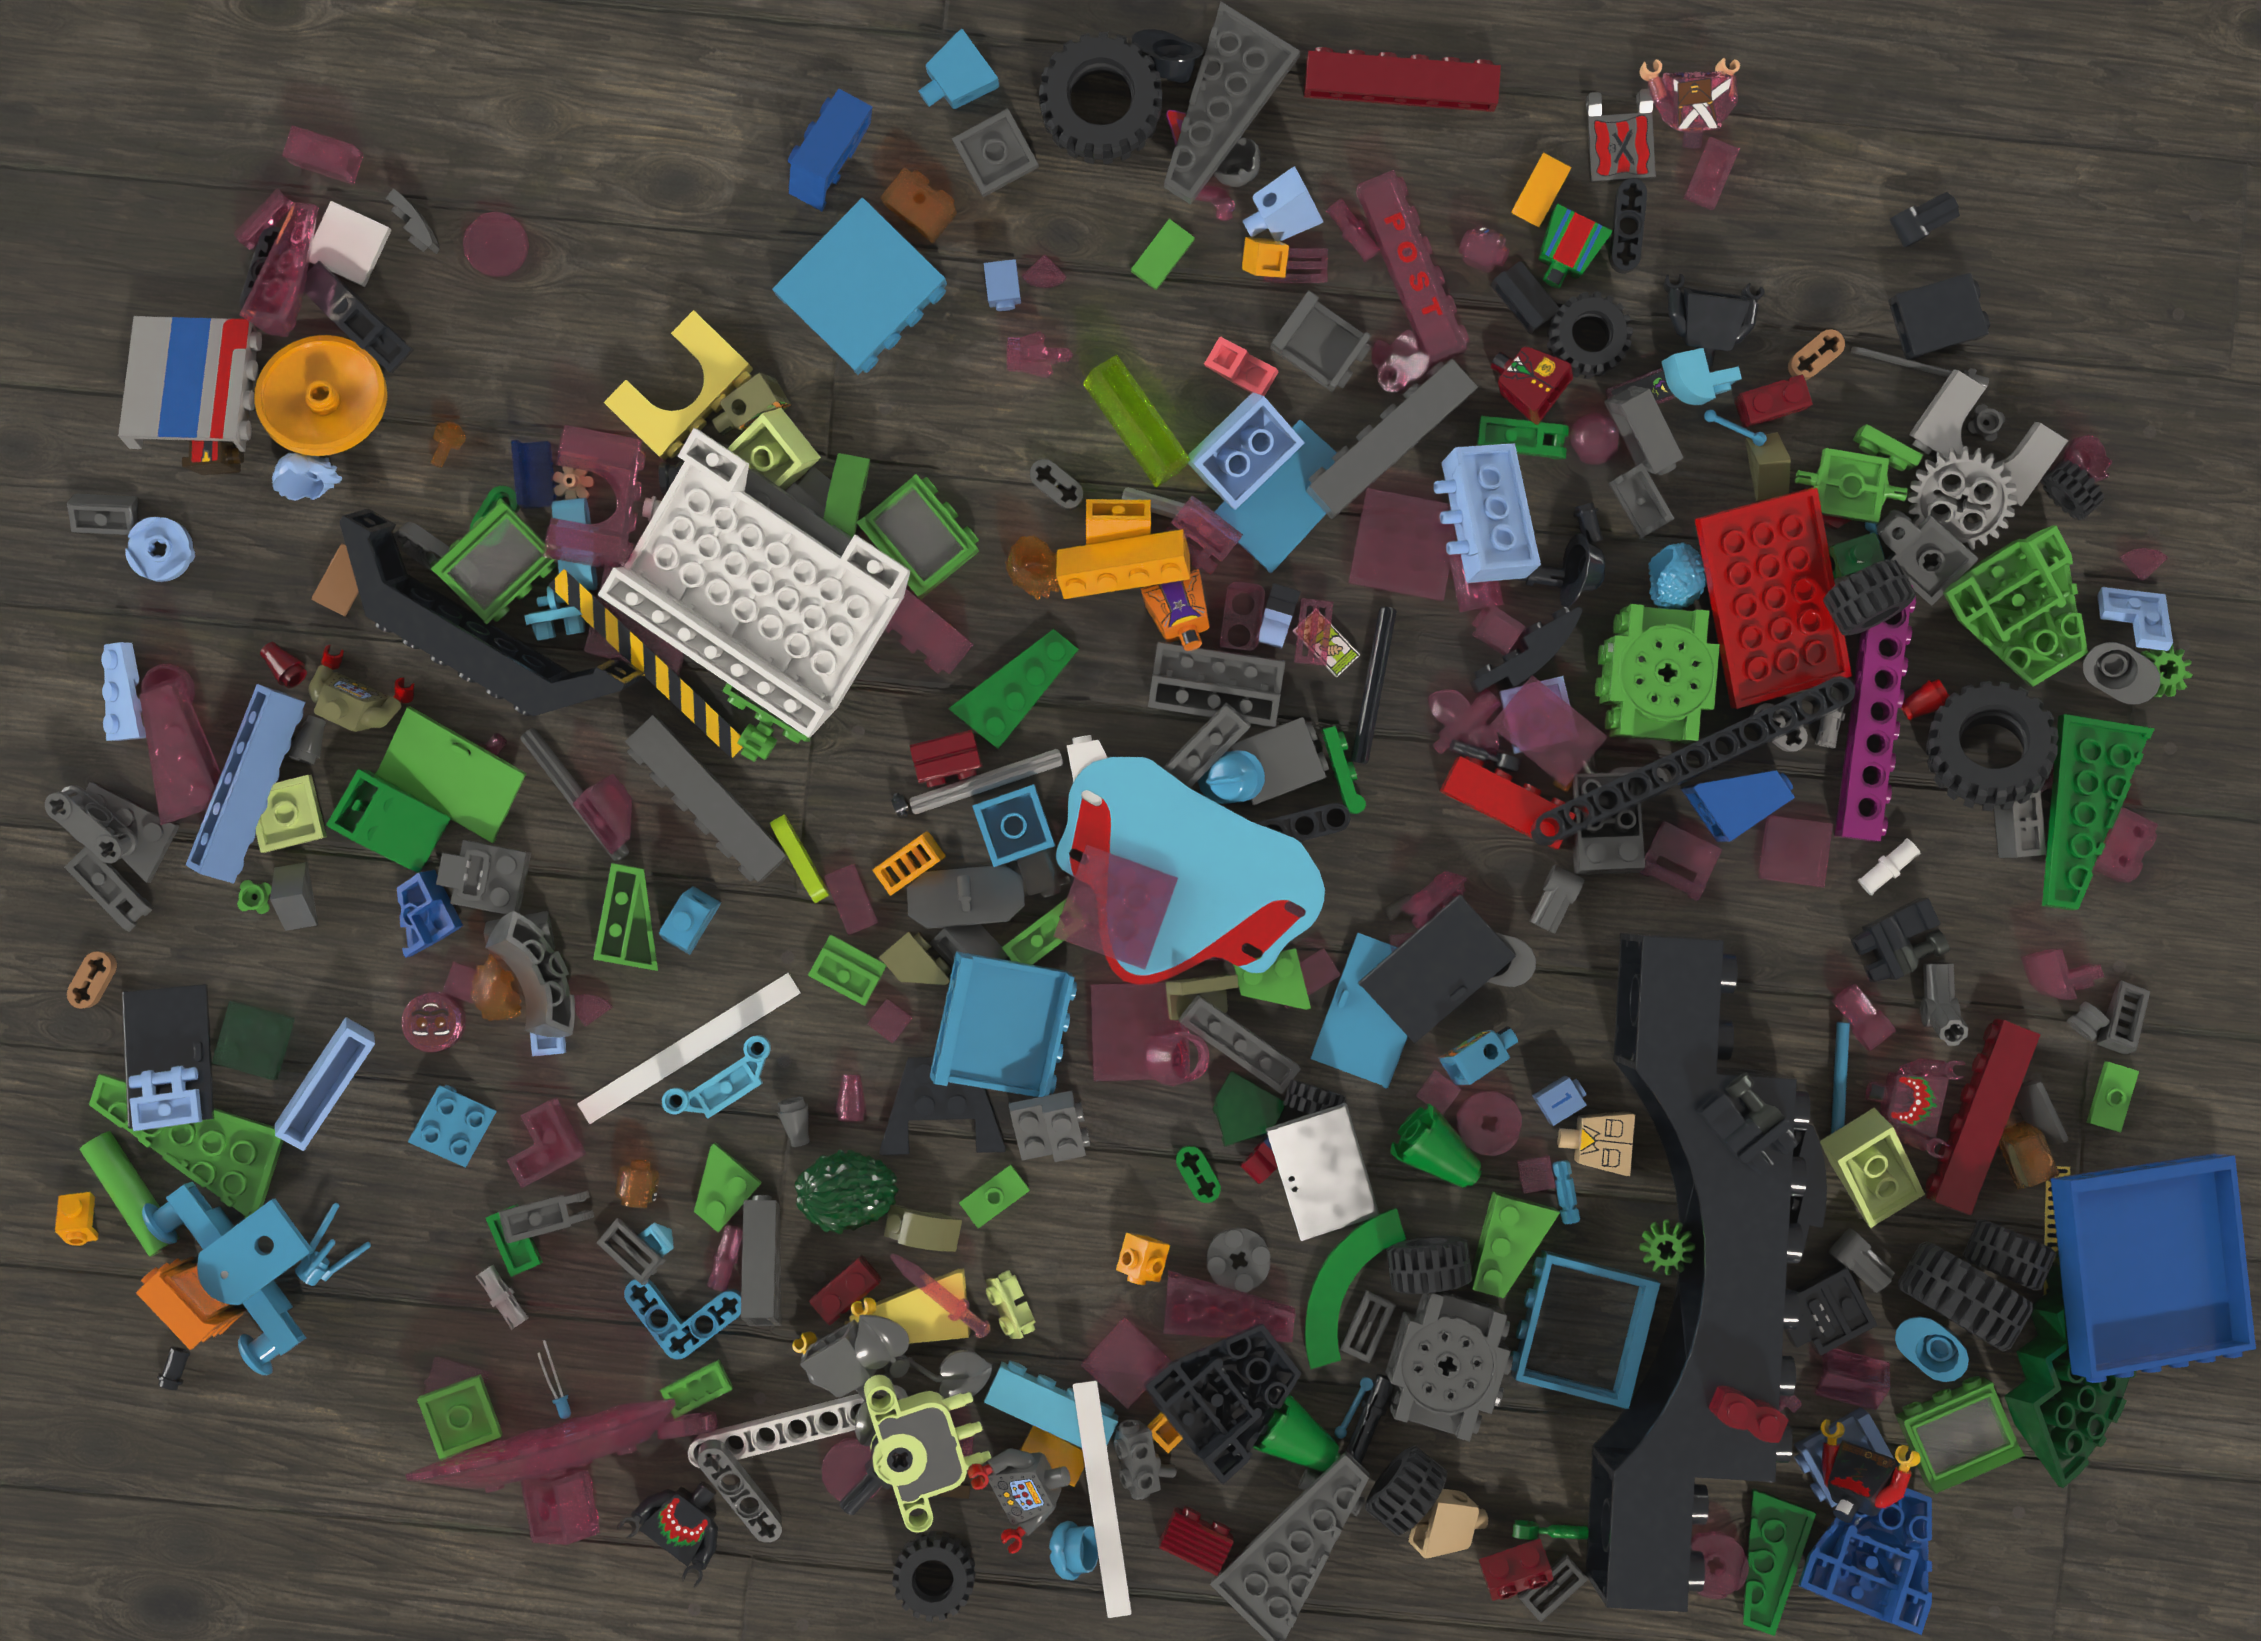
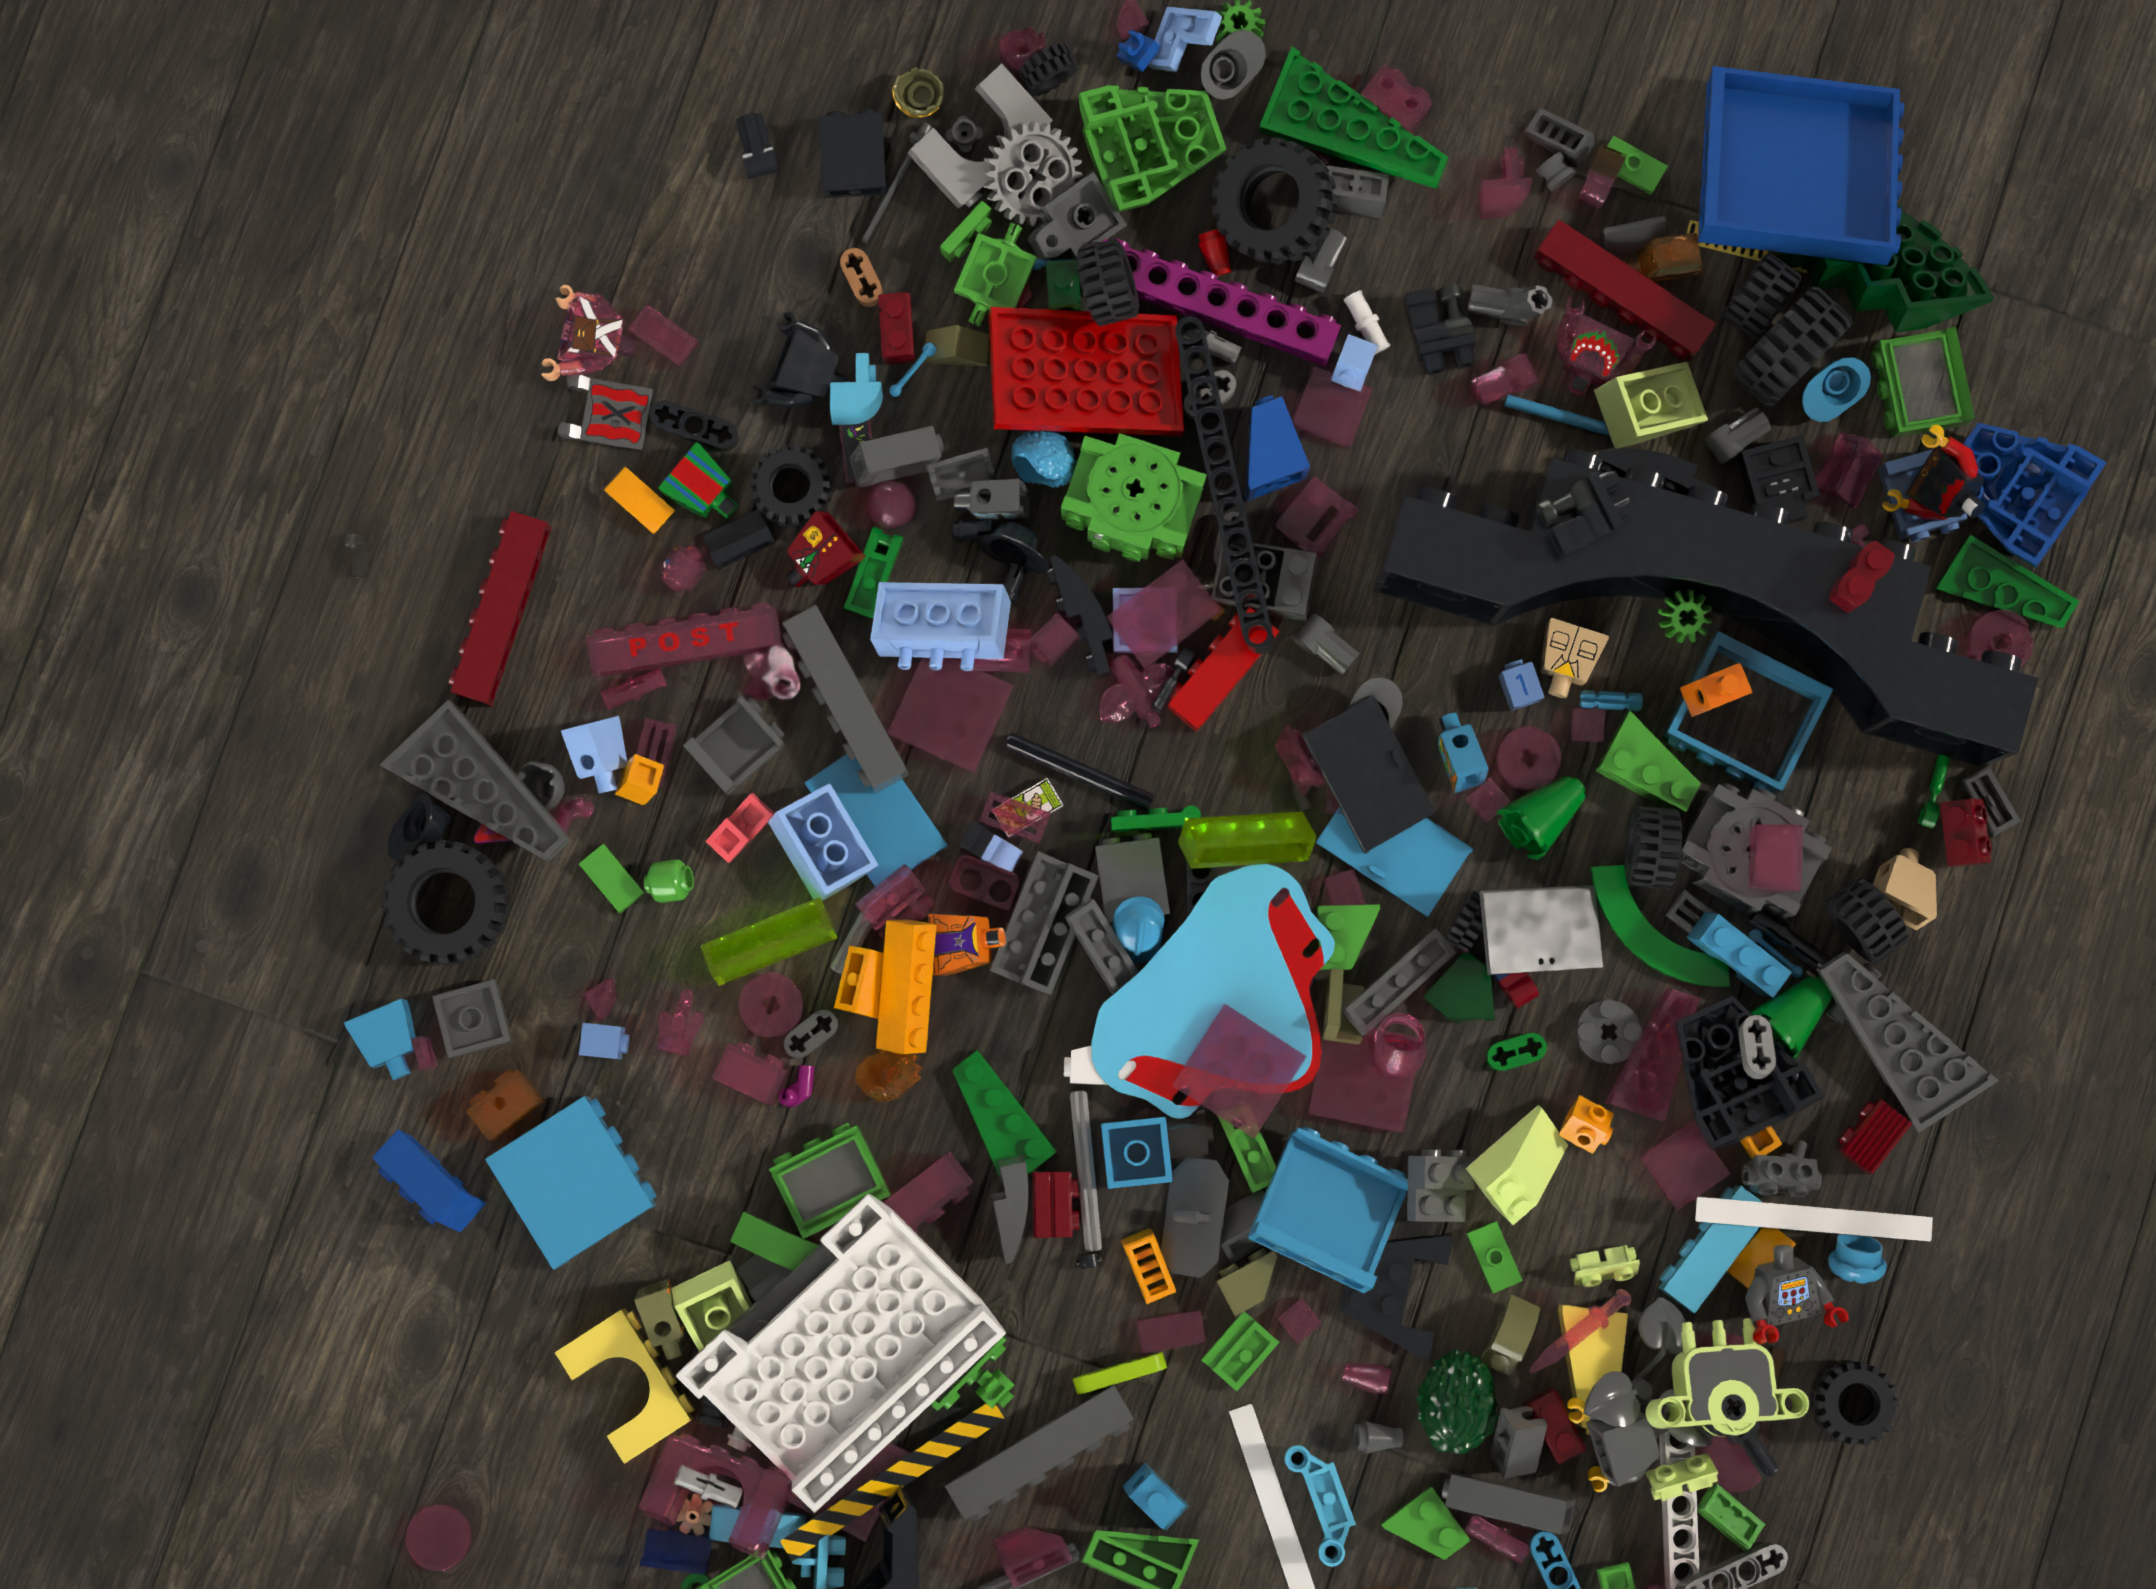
camera: 75 degrees left, 5 degrees down
none -> clear pink tile [411,1036,438,1071]
none -> bright green head [644,859,694,903]
none -> light grey pin [673,1464,743,1509]
none -> clear pink brick [712,1041,790,1106]
none -> clear pink plate [738,973,804,1038]
none -> magenta arm [778,1065,815,1108]
none -> olive hair [892,67,944,118]
none -> dark grey torso [954,479,1030,522]
none -> dark grey slope [991,1156,1028,1264]
none -> blue tile [1116,29,1161,72]
none -> clear neon green brick [1178,811,1316,869]
none -> dark grey piece [1294,228,1347,294]
none -> light blue brick [1331,334,1378,391]
none -> yellowish green slope [1465,1105,1568,1225]
none -> dark grey hinge [1490,1407,1547,1479]
none -> leg [1578,144,1627,209]
none -> yellowish green hinge [1645,1453,1718,1502]
none -> orange torso [1680,663,1753,717]
none -> dark azure arch [1686,912,1792,998]
none -> bright green plate [1697,1483,1765,1551]
none -> light grey beam [1738,1015,1776,1079]
none -> clear pink piece [1749,824,1803,893]

